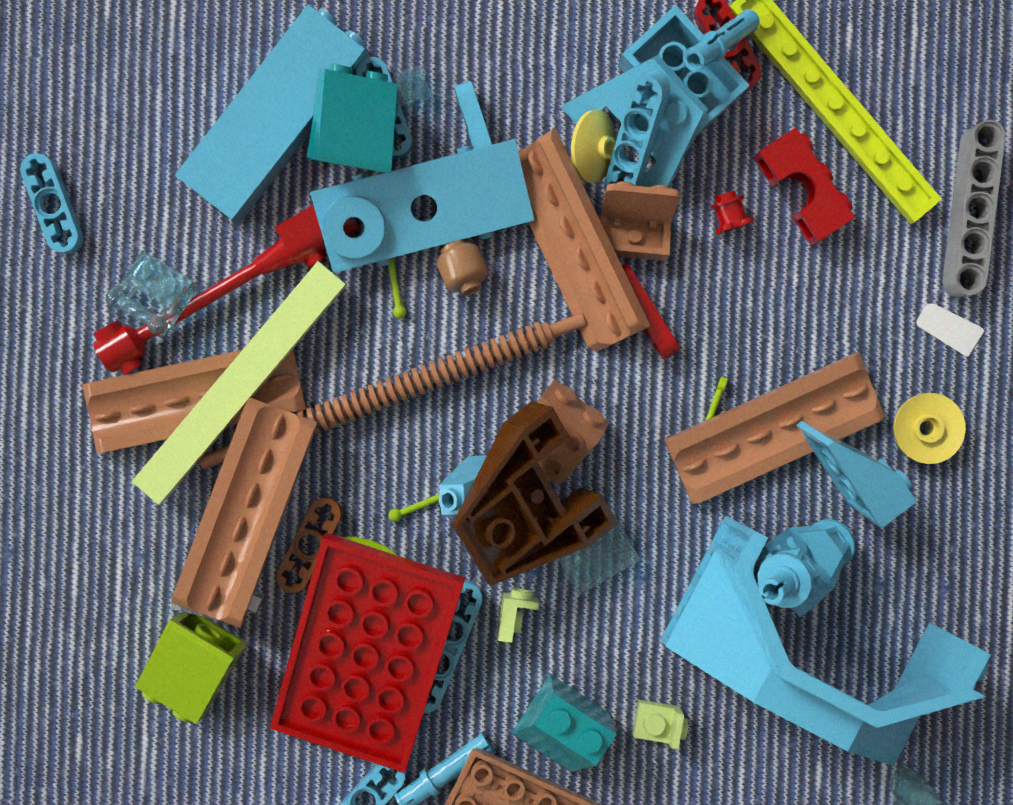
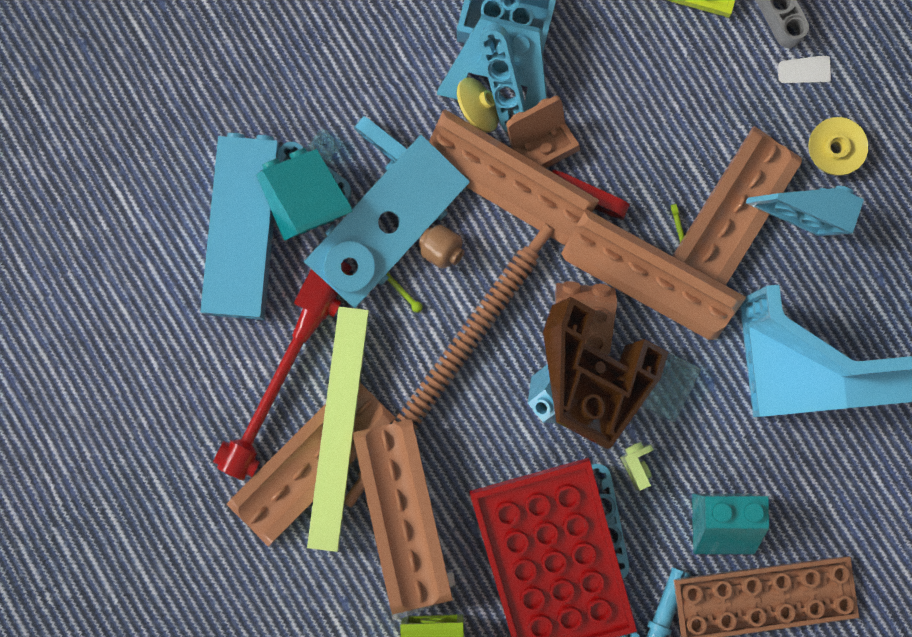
camera: 25 degrees left, 5 degrees down
medium azure beam [20,153,84,254] -> none
clear light blue plate [106,250,199,337] -> none
dark orange beam [276,496,343,593] -> none
lime hinge [388,494,440,522] -> none
yellowish green bracket [632,699,688,750] -> none
red brick [710,191,754,235] -> none
red arch [753,127,855,245] -> none
medium azure plate [757,519,855,617] -> none
none -> nougat plate [561,209,746,340]

